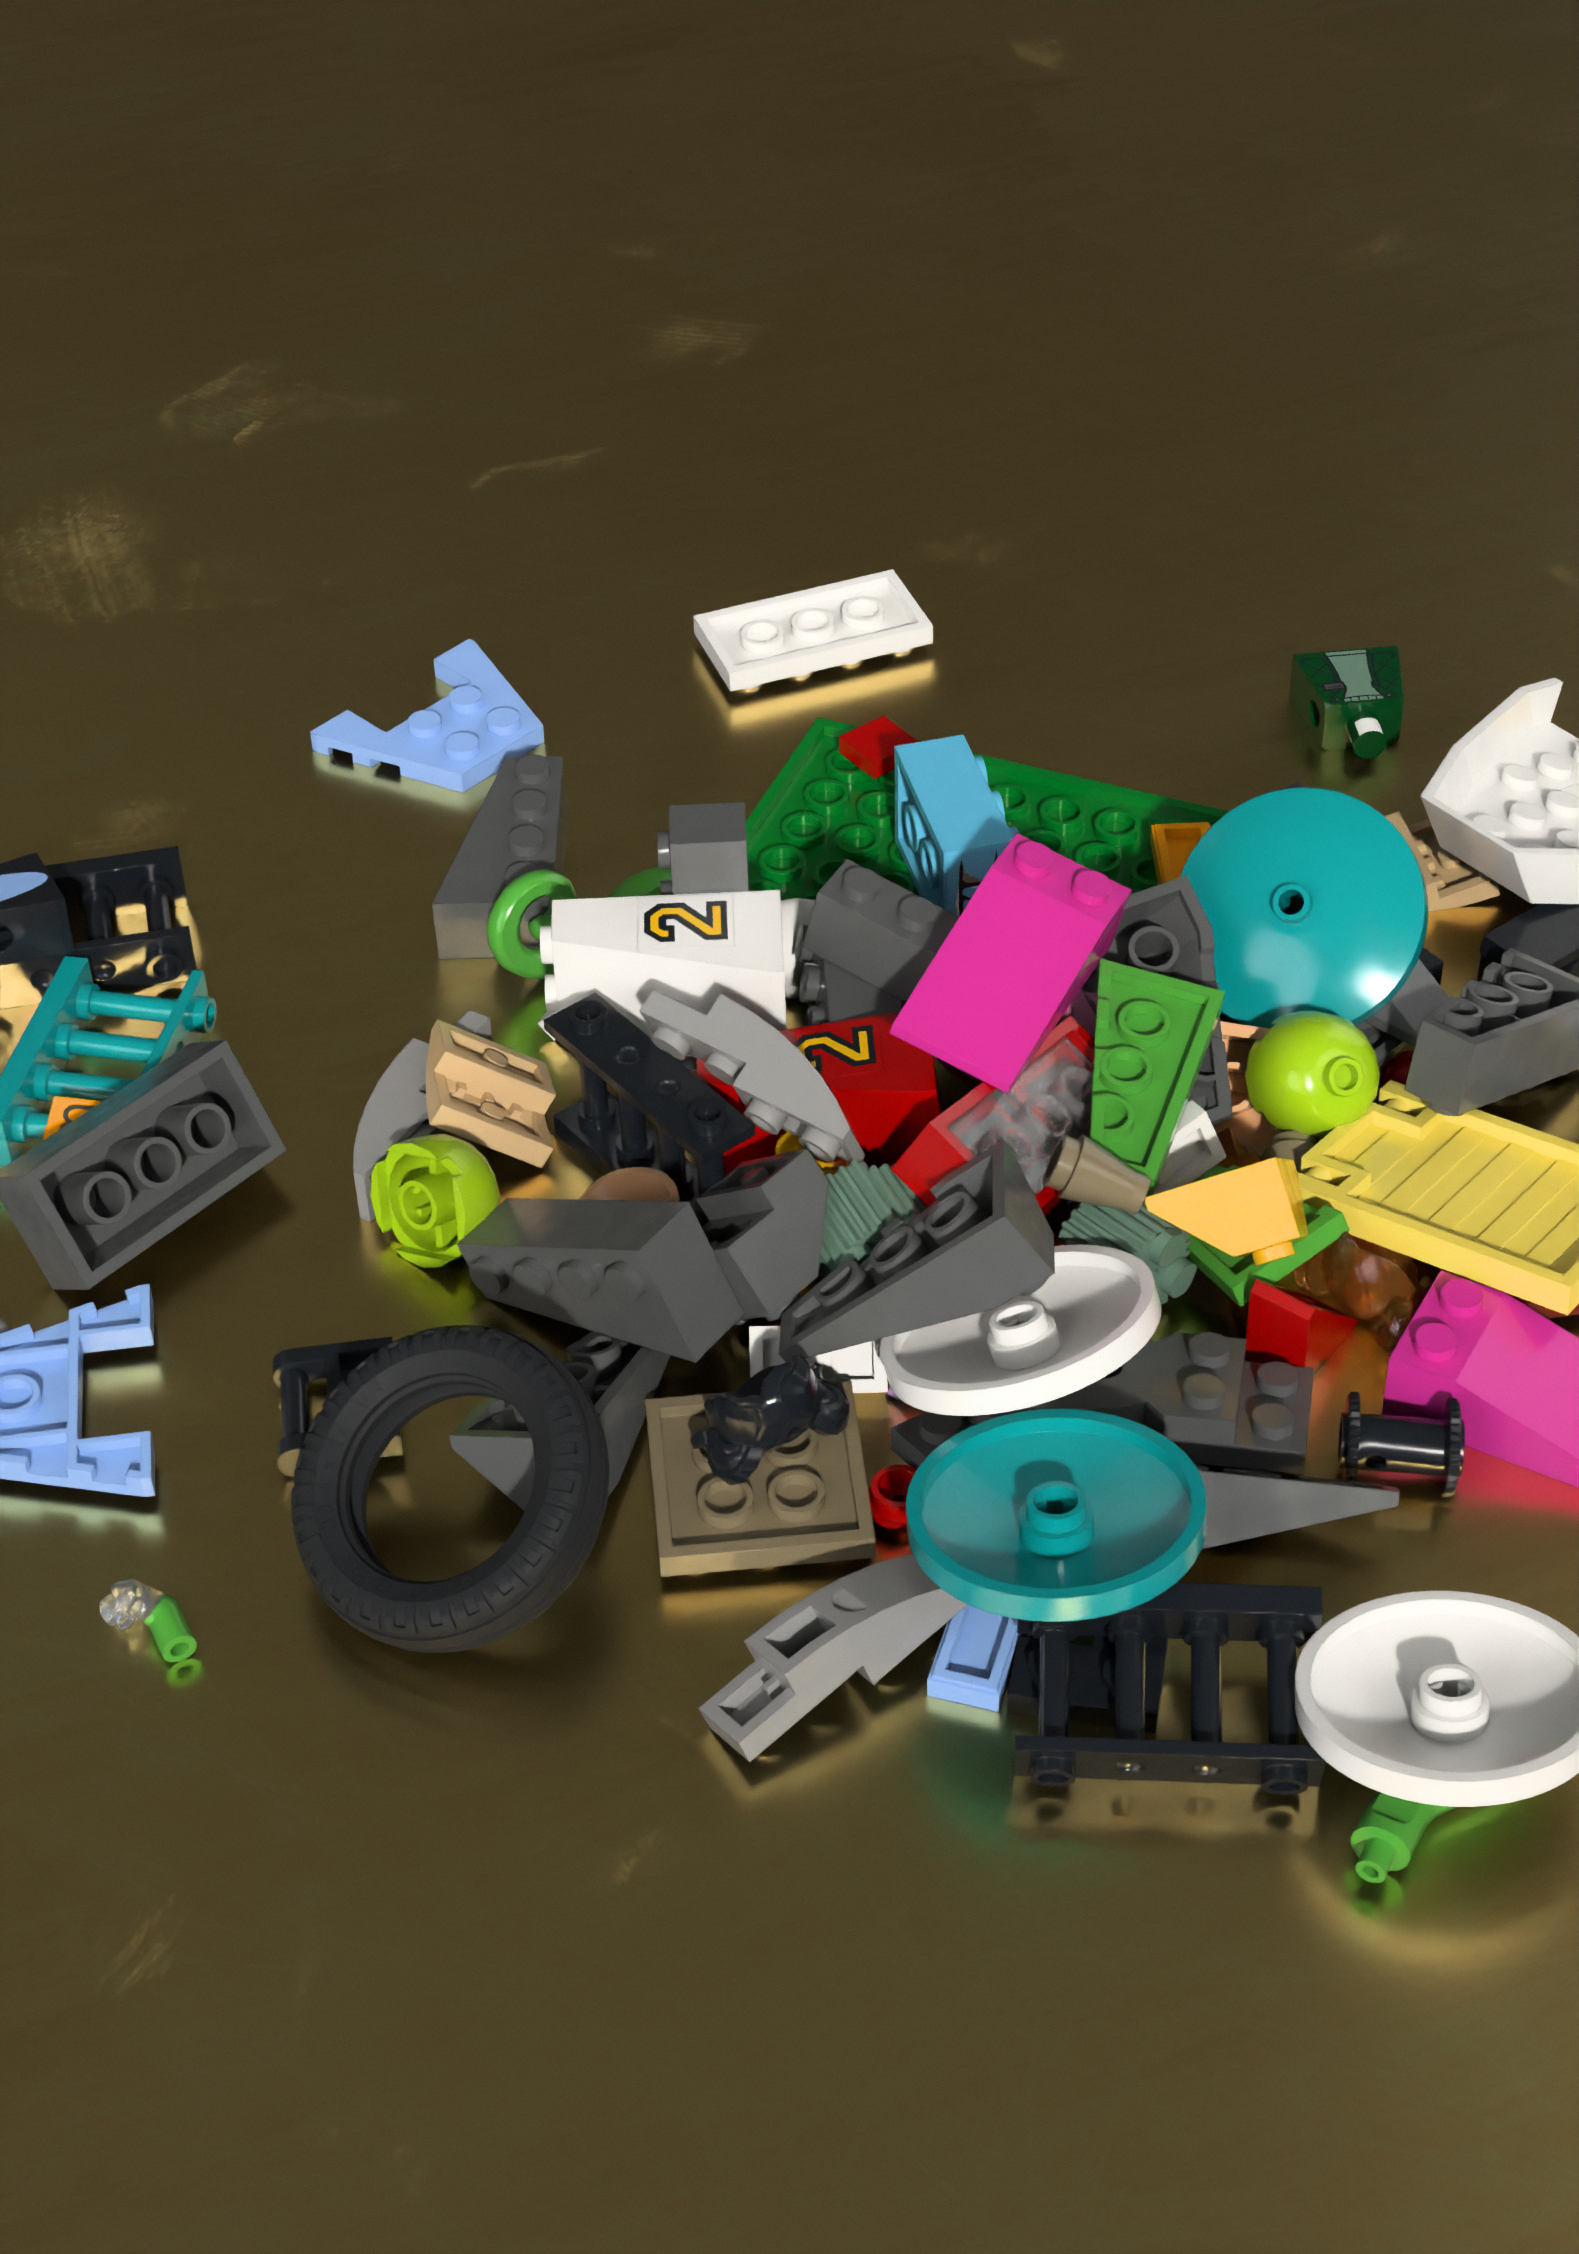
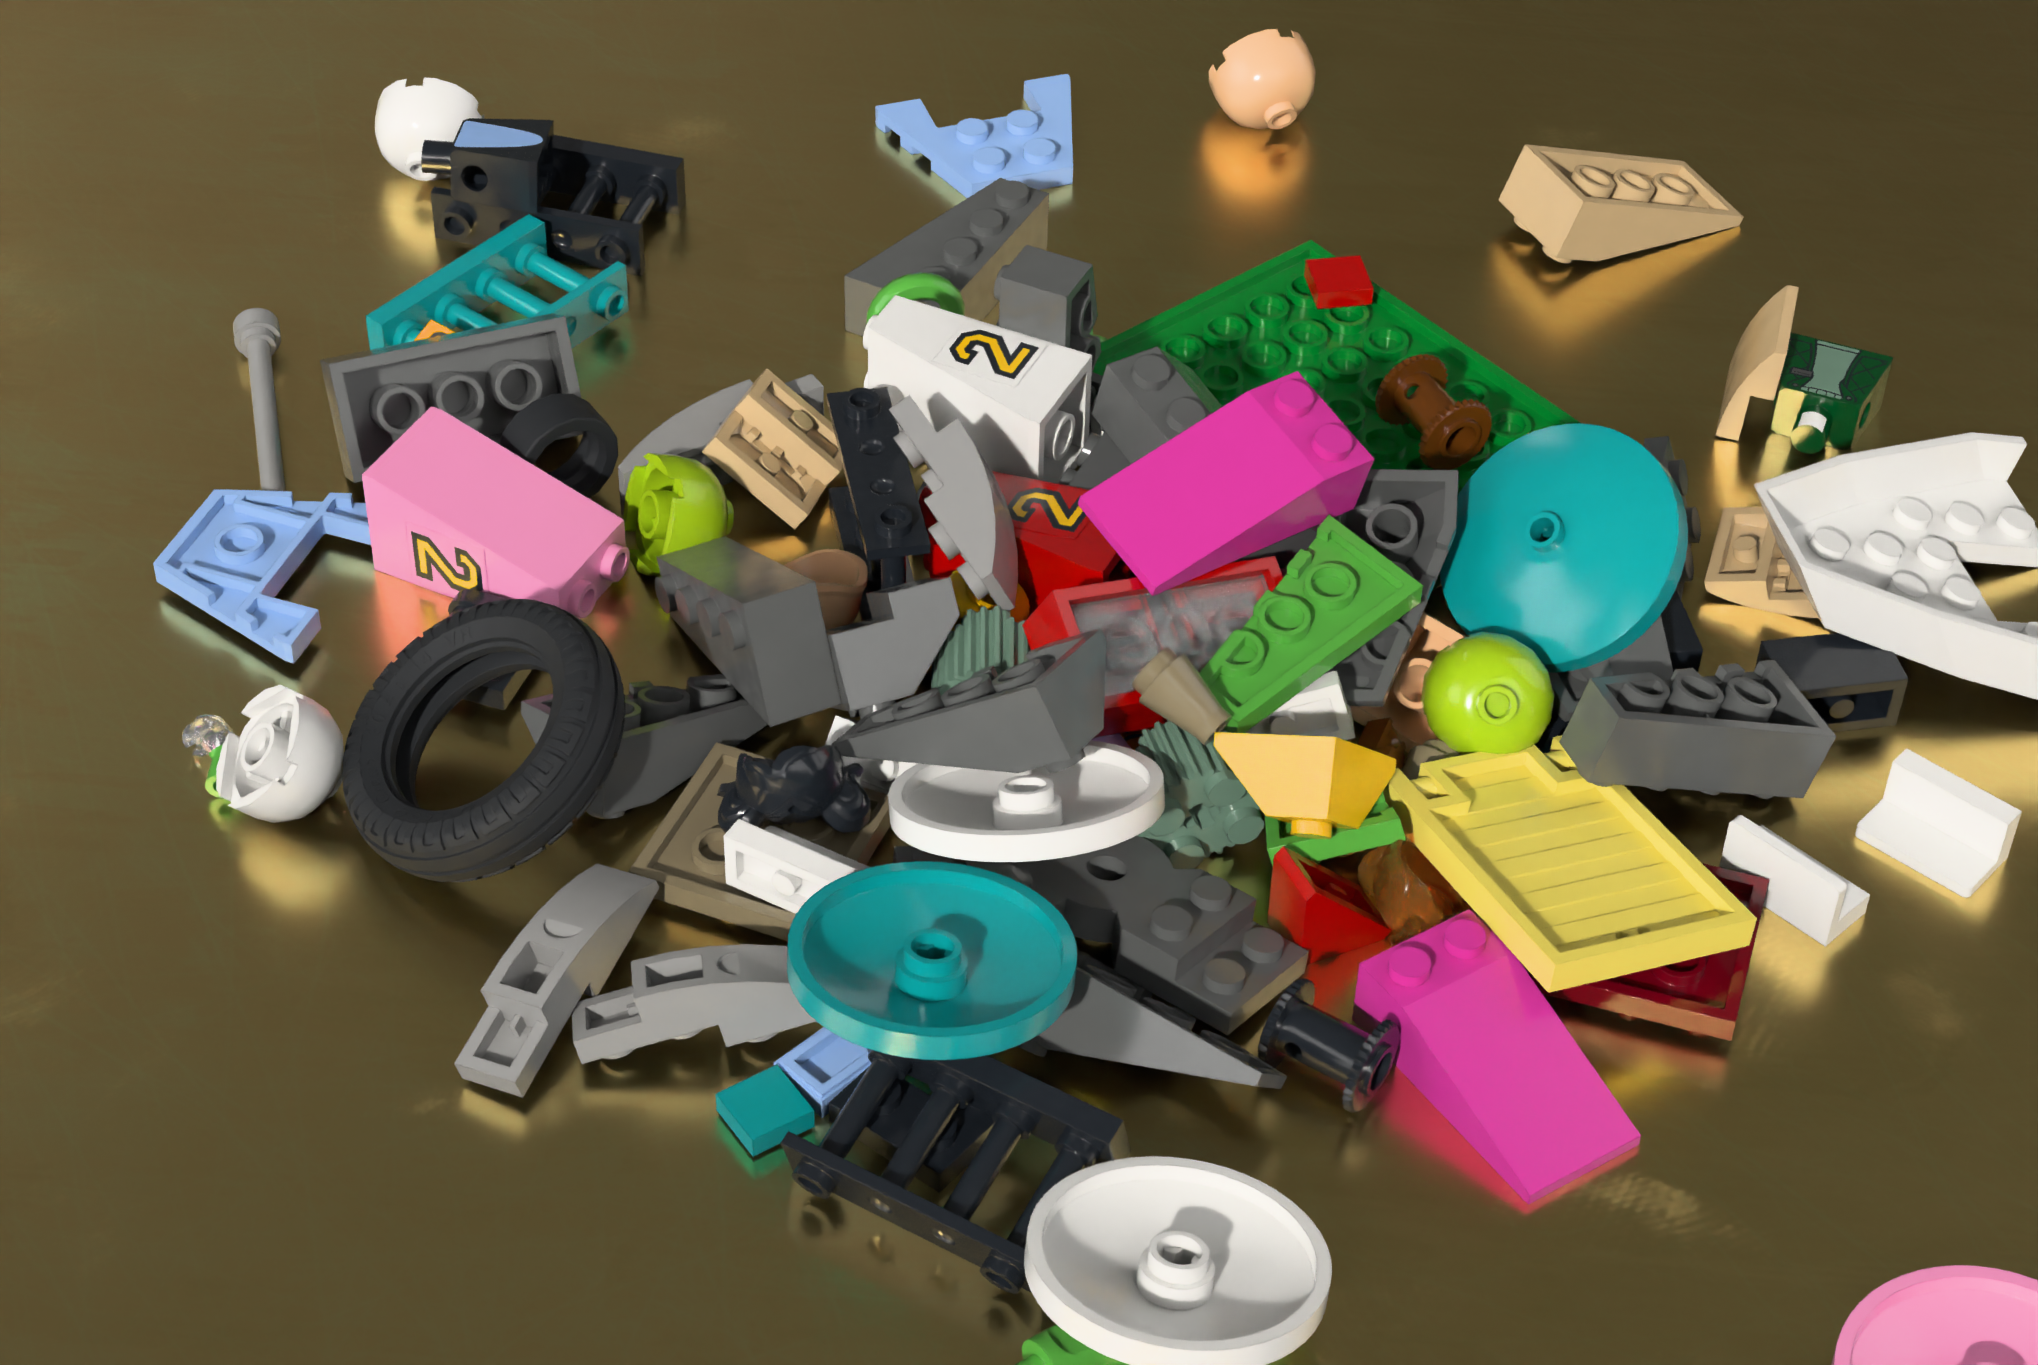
camera: 25 degrees right, 0 degrees up
white plate [693,569,933,692] -> none
medium azure brick [894,734,1019,917] -> none
none -> white cylinder [216,685,344,823]
none -> bright pink slope [362,406,630,619]
none -> light grey slope [454,864,659,1098]
none -> black tyre [499,394,618,499]
none -> teal tile [715,1064,815,1157]
none -> white panel [724,819,870,914]
none -> light nougat cylinder [1209,29,1316,129]
none -> reddish brown hose [1375,354,1492,470]
none -> tan slope [1498,144,1744,263]
none -> tan slope [1715,285,1799,441]

